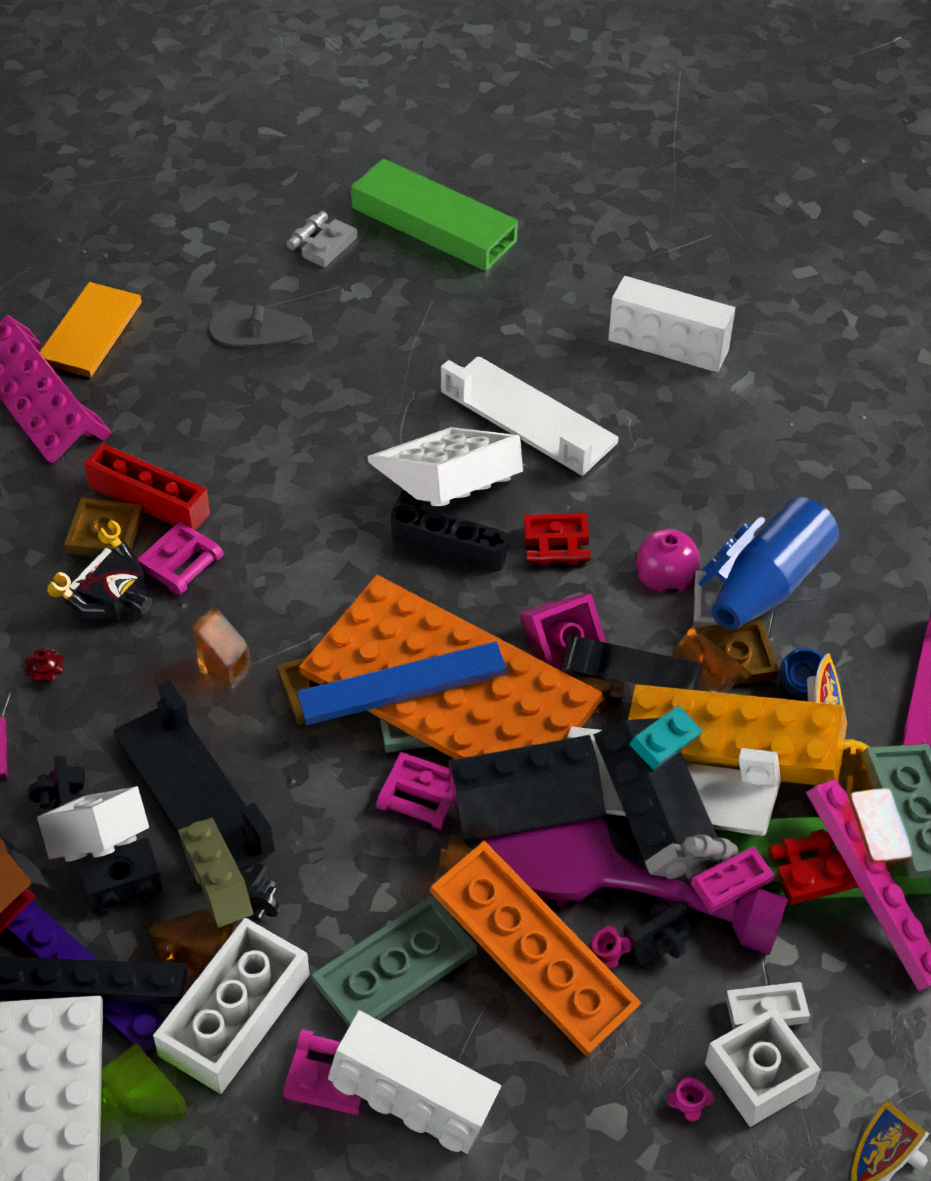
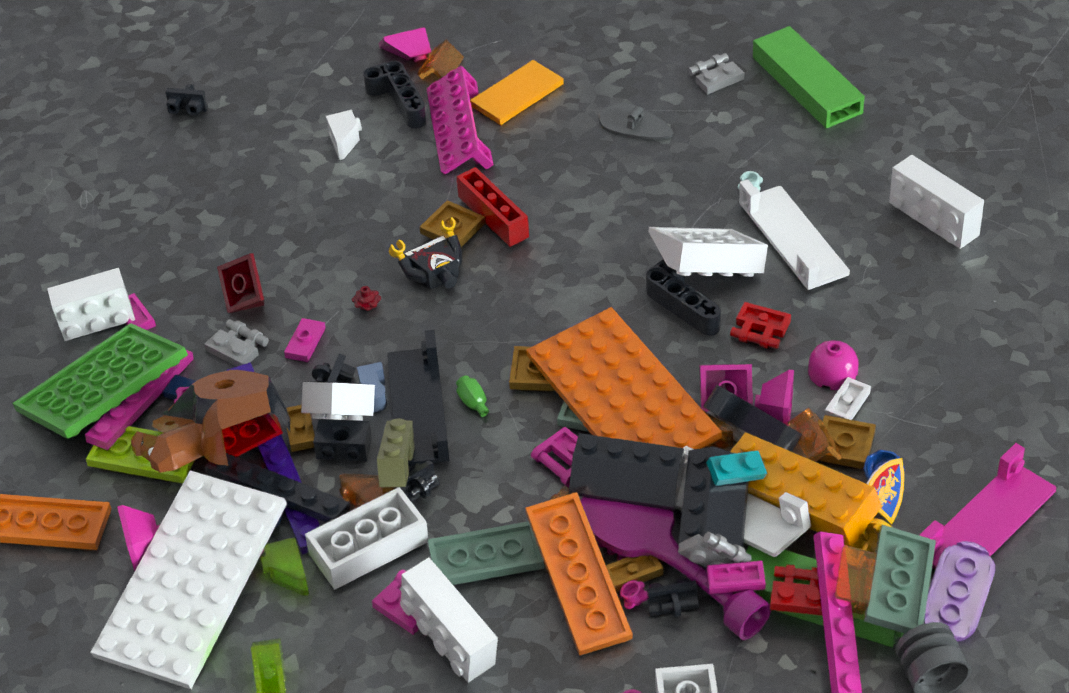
camera: 30 degrees right, 5 degrees down
dark pink plate [138,521,224,596] -> none
clear orange slope [192,607,251,687] -> none
blue tile [297,641,507,725] -> none
blue piece [698,497,839,630] -> none
white plate [725,982,810,1030] -> none
none -> pearl gold plate [287,405,315,452]
none -> sand blue leg [357,362,387,412]
none -> bright green plant [456,375,489,417]
none -> pearl gold plate [606,556,663,592]
none -> light aqua plate [738,171,763,191]
none -> dark pink slope [755,370,794,426]

